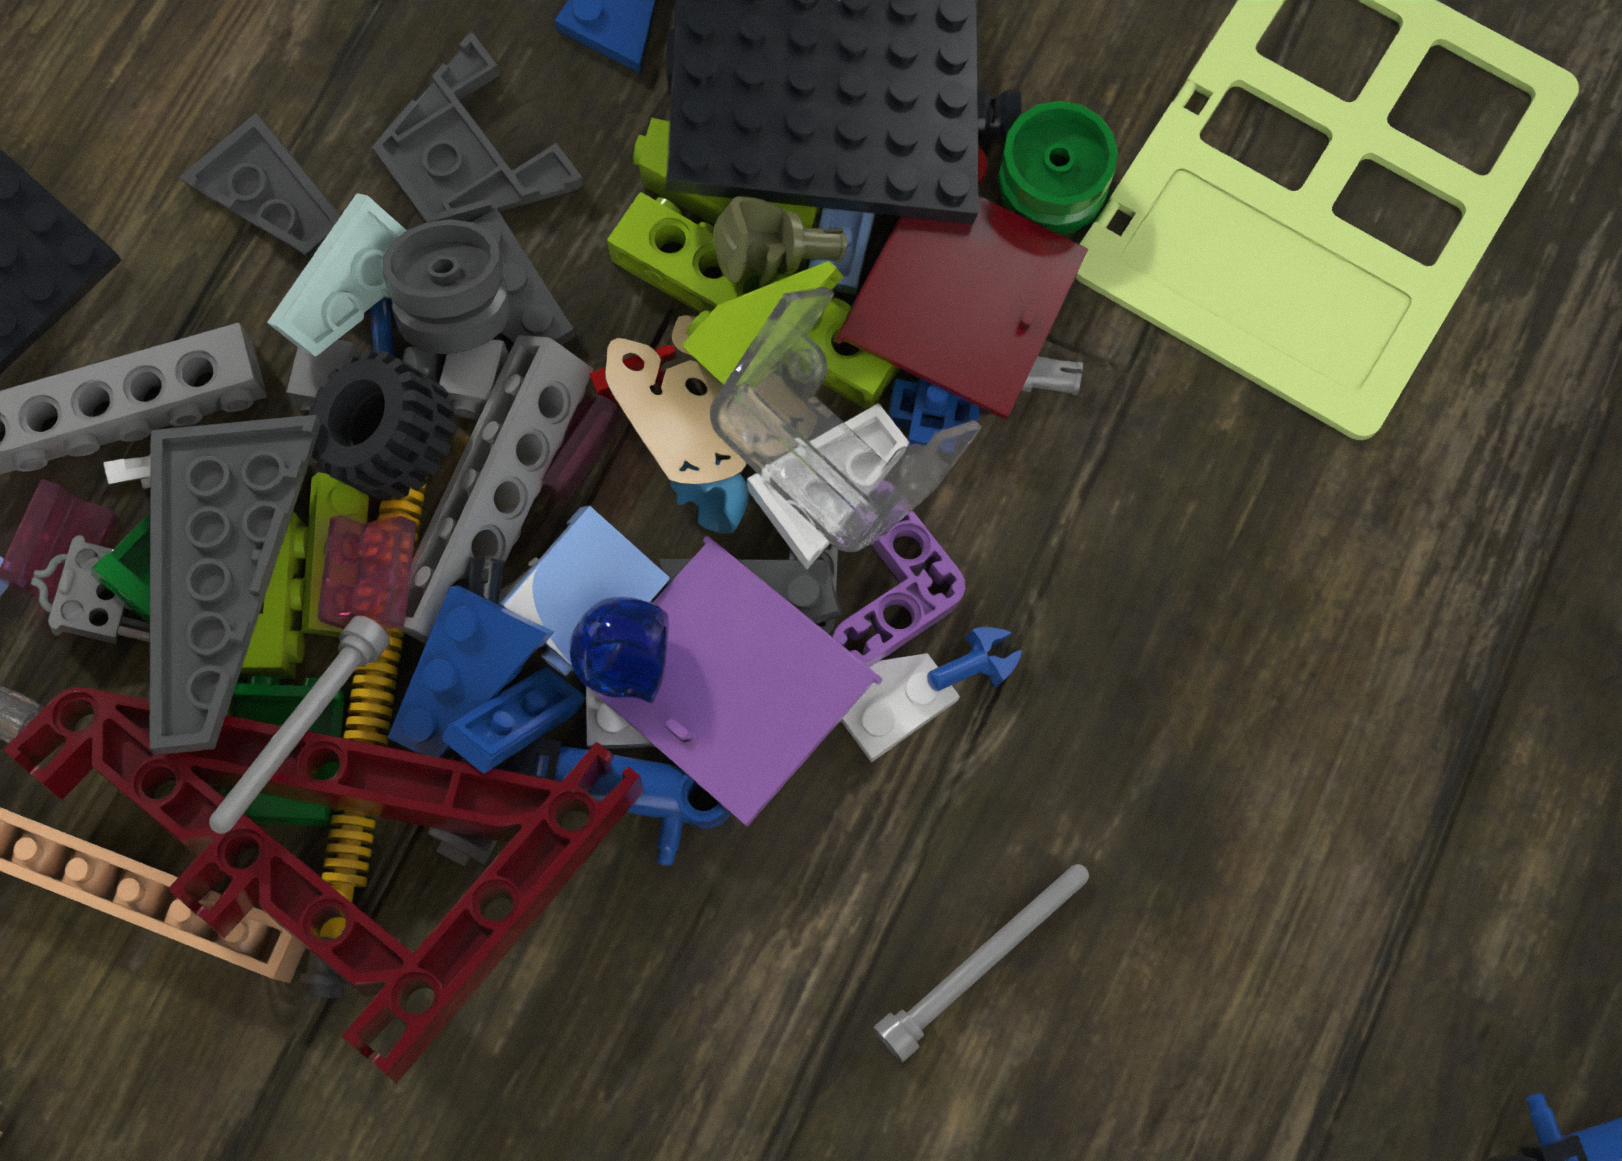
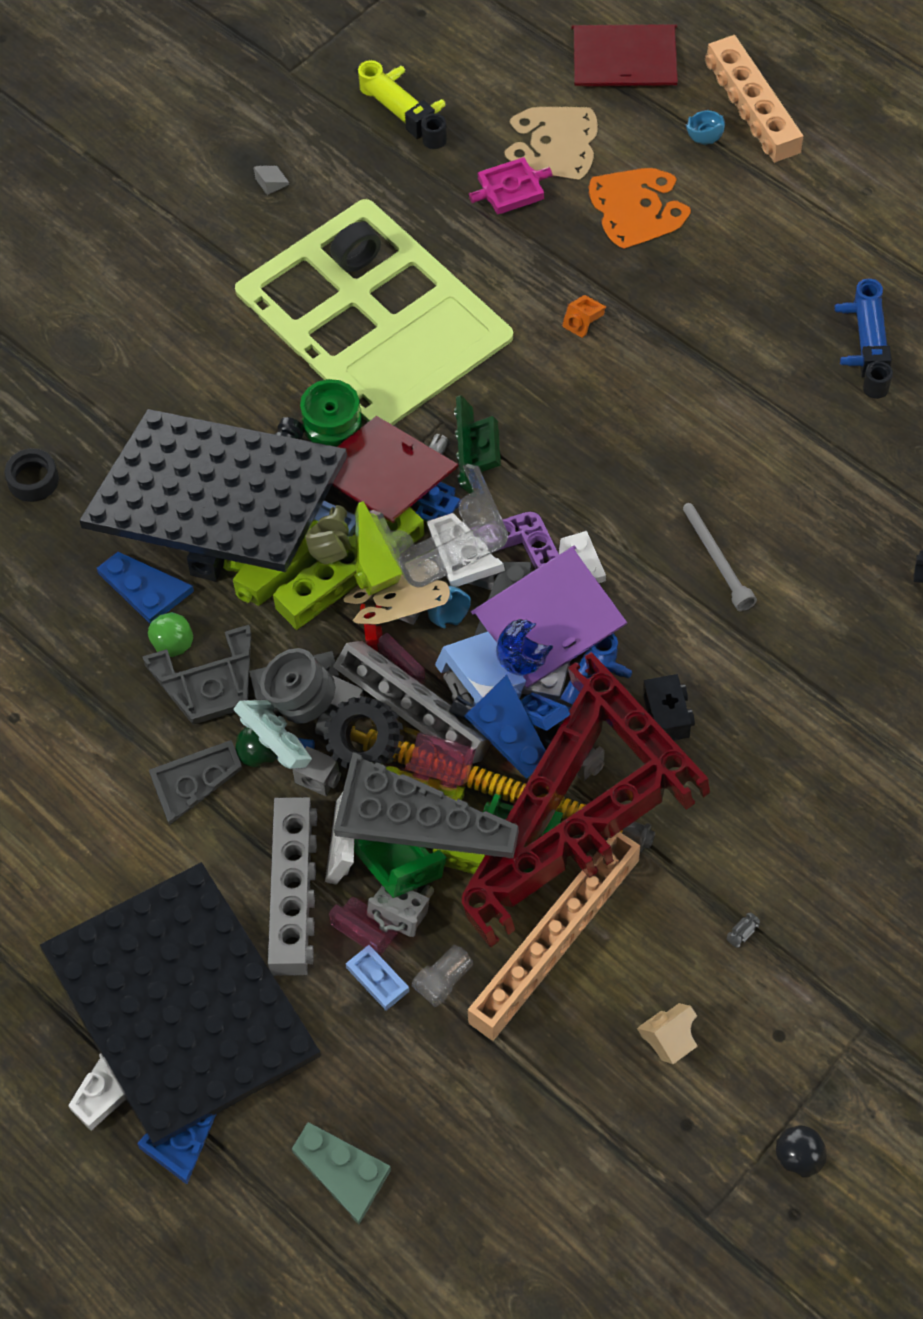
camera: 70 degrees left, 15 degrees down
light grey piece [209,616,390,834] -> none
blue bar [927,627,1022,691] -> none
none -> bright green hair [148,612,193,657]
none -> black tyre [330,222,381,272]
none -> dark green bracket [454,395,501,497]
none -> orange bracket [562,295,606,338]
none -> black brick [643,674,695,741]

